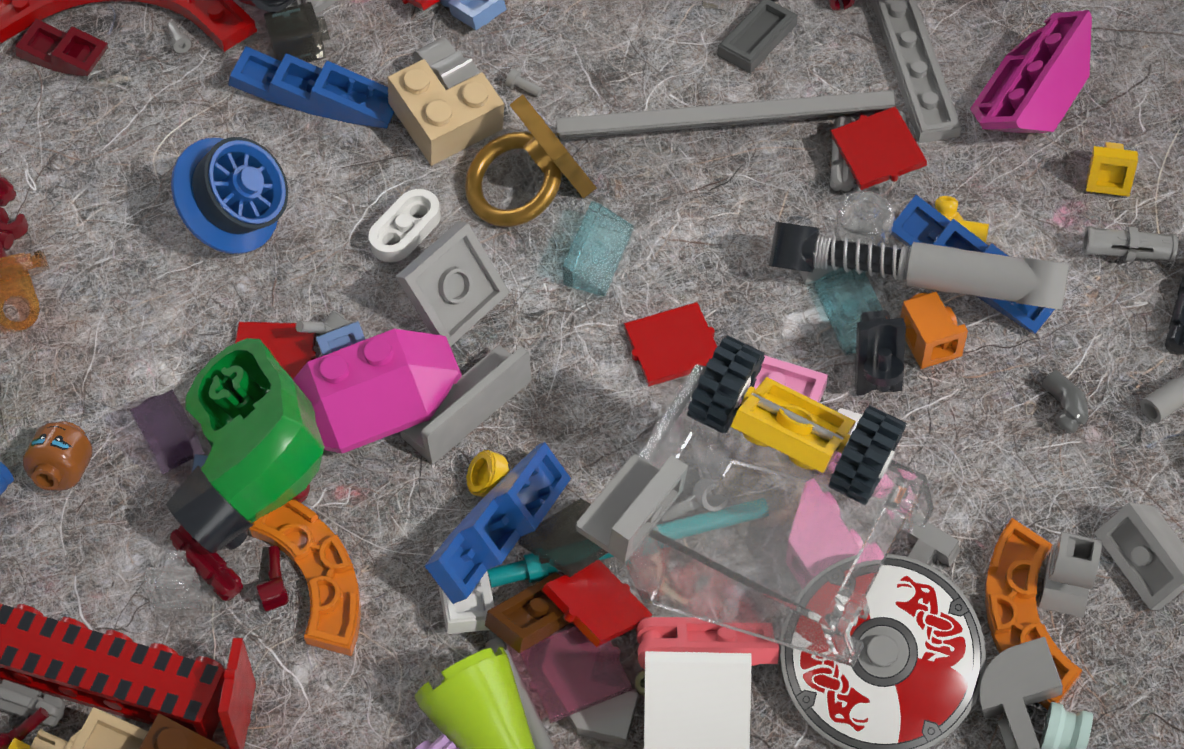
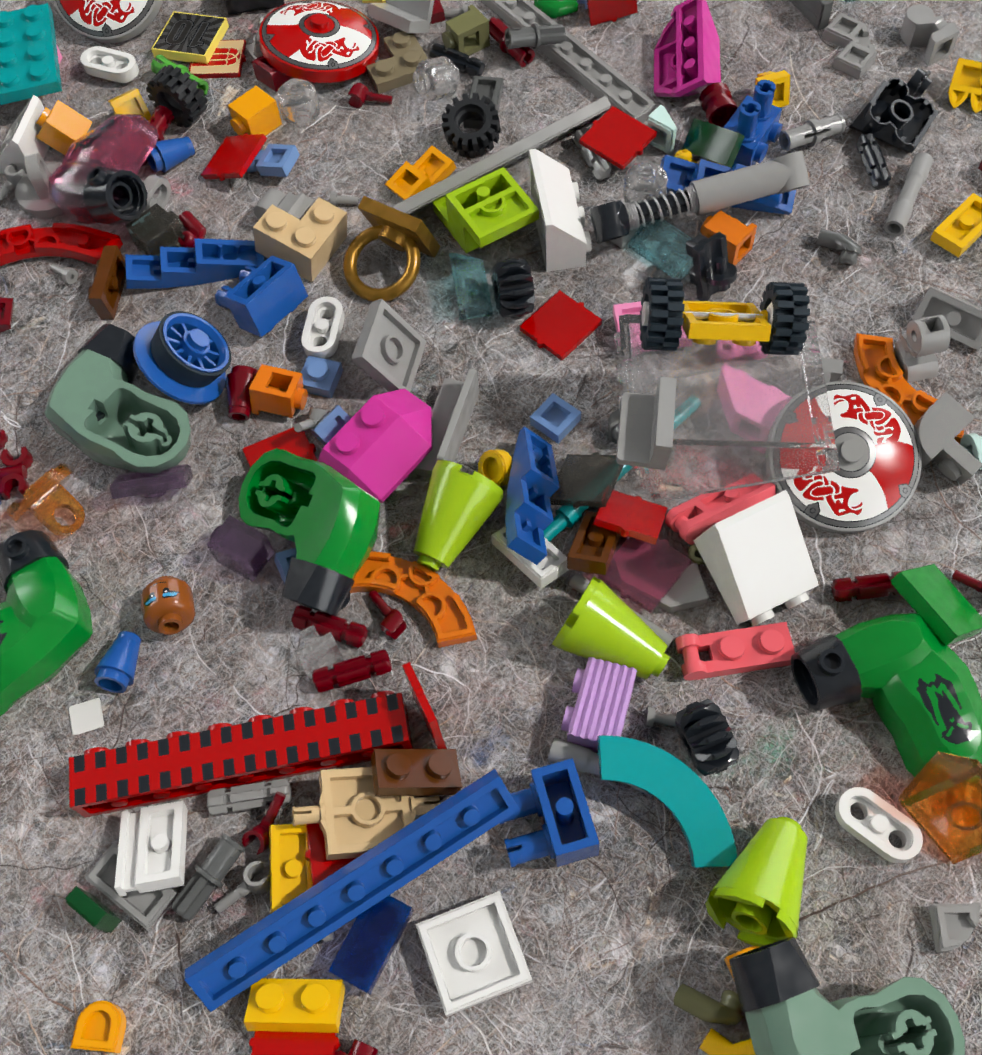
camera: 25 degrees left, 5 degrees up
none -> sand green piece [44,324,191,473]
none -> reddish brown plate [88,246,126,320]
none -> clear purple plate [109,464,193,499]
none -> dark red arm [178,211,206,248]
none -> blue brick [215,255,308,338]
none -> dark red cone [226,365,258,421]
none -> orange brick [249,364,308,418]
none -> medium blue plate [301,355,343,398]
none -> dark red axle [312,649,392,693]
none -> light orange slope [385,145,457,200]
none -> lime cone [413,460,504,572]
none -> lime bracket [433,167,539,253]
none -> black tyre [442,93,501,158]
none -> black gear [491,258,536,318]
none -> white slope [529,149,592,272]
none -> medium blue plate [530,393,581,444]
none -> light aqua slope [647,105,677,155]
none -> dark green slope [681,118,745,168]
none -> dark red wheel [699,82,738,128]
none -> blue brick [724,80,783,167]

